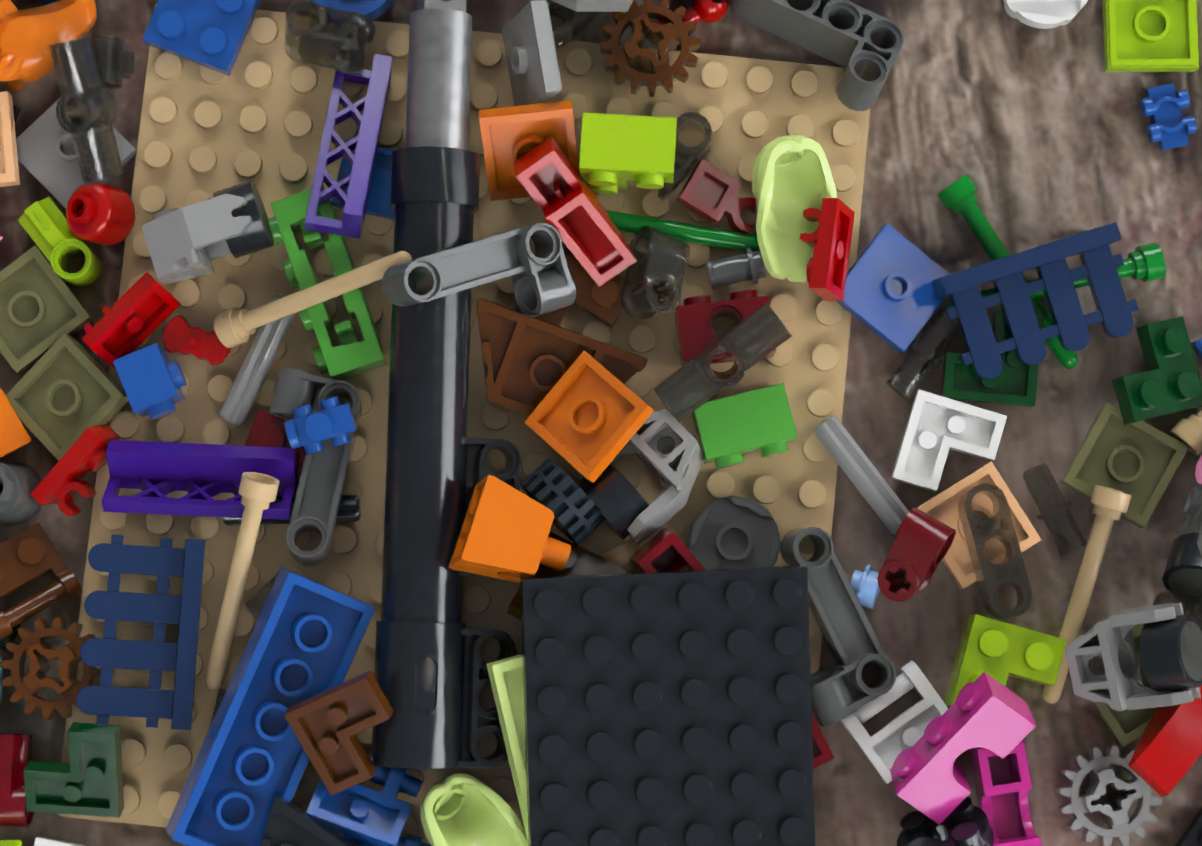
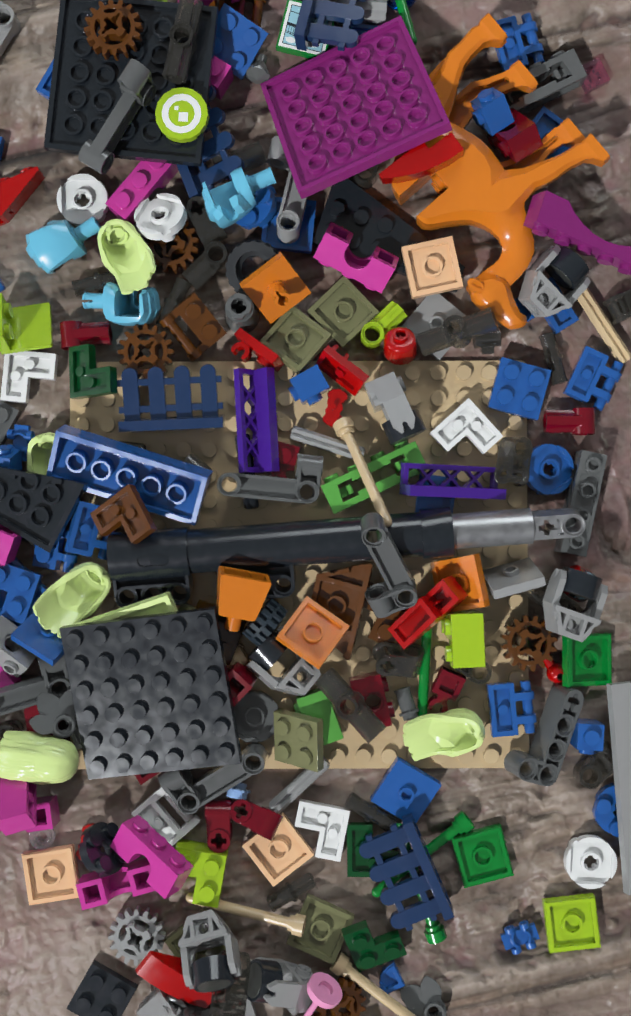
camera: 85 degrees right, 5 degrees up
tan piece [204,472,280,690] -> none
blue piece [284,396,357,455] -> none
red plate [800,198,855,301] -> none
clear smoke beam [958,483,1032,619] -> none
none -> dark red piece [205,800,233,853]
none -> olive plate [274,708,324,772]
none -> white plate [429,398,503,454]
none -> green tile [451,823,514,888]
none -> blue plate [486,680,537,737]

